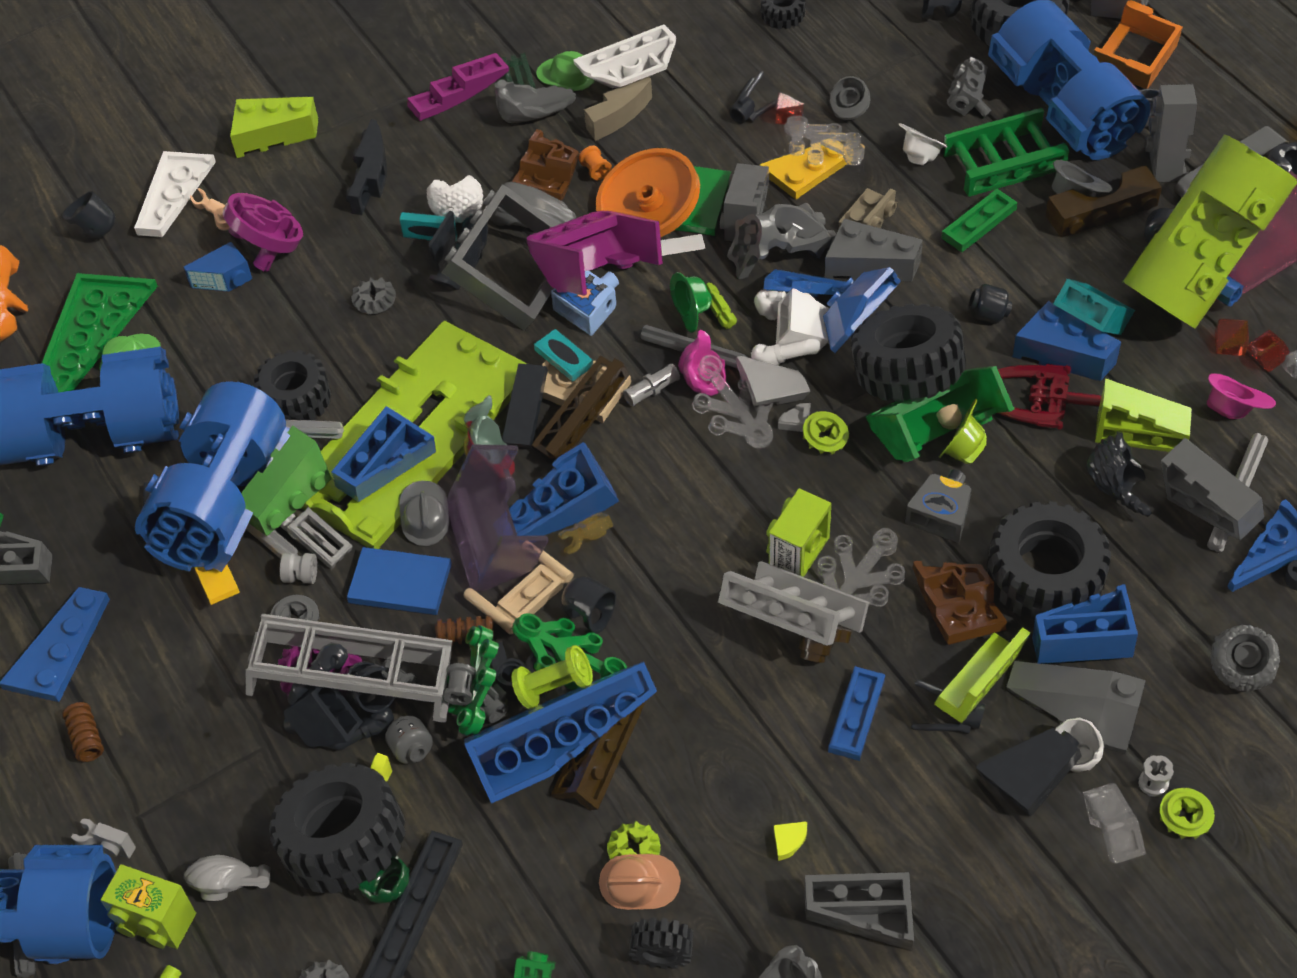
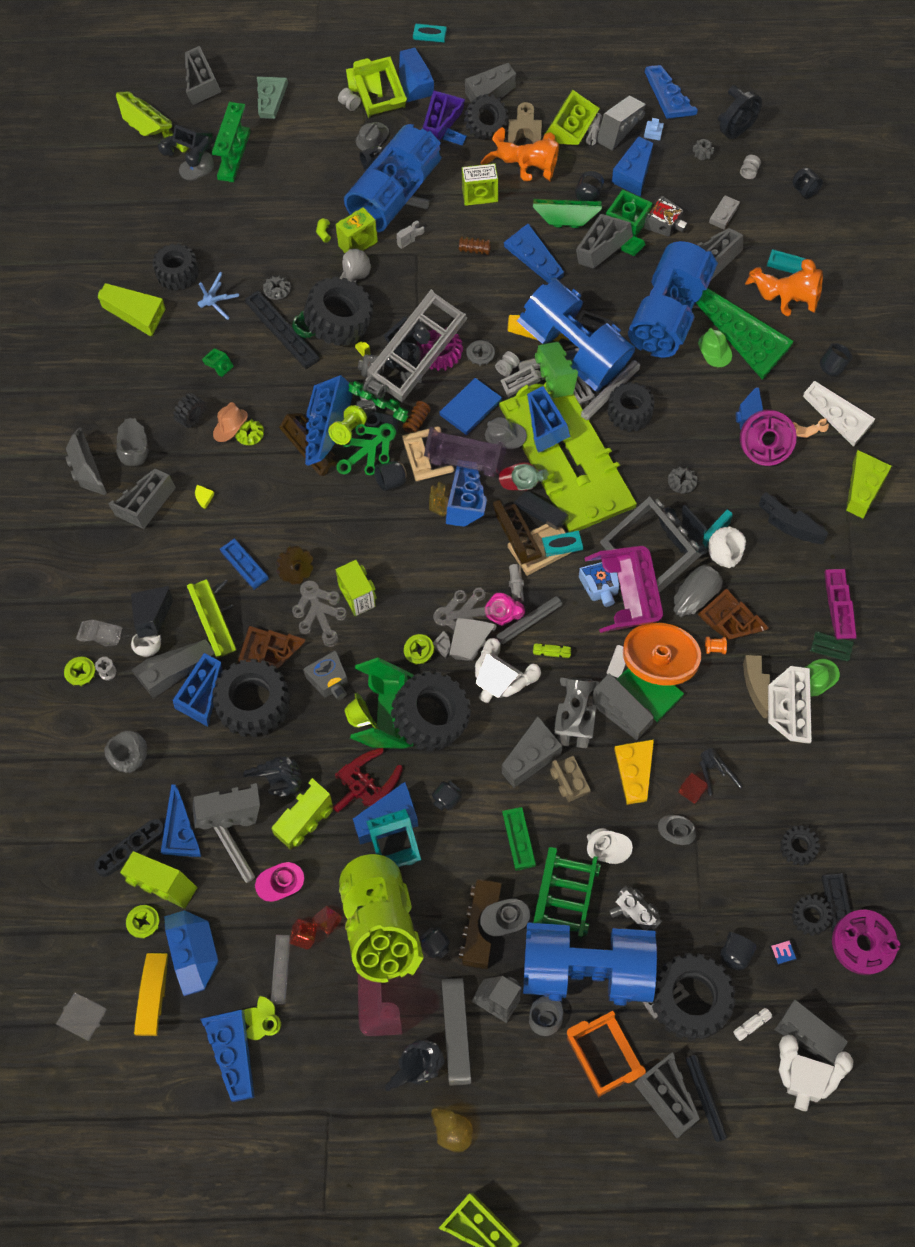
camera: 120 degrees right, 10 degrees up
dark grey hair [494,80,576,123] -> none
green piece [670,272,712,333] -> none
light grey fence [718,561,869,646] -> none
blue wing [763,269,846,297] -> none
clear plant [784,116,865,165] -> none
blue wedge [823,267,901,353] -> none
tan hinge [936,404,962,430] -> none

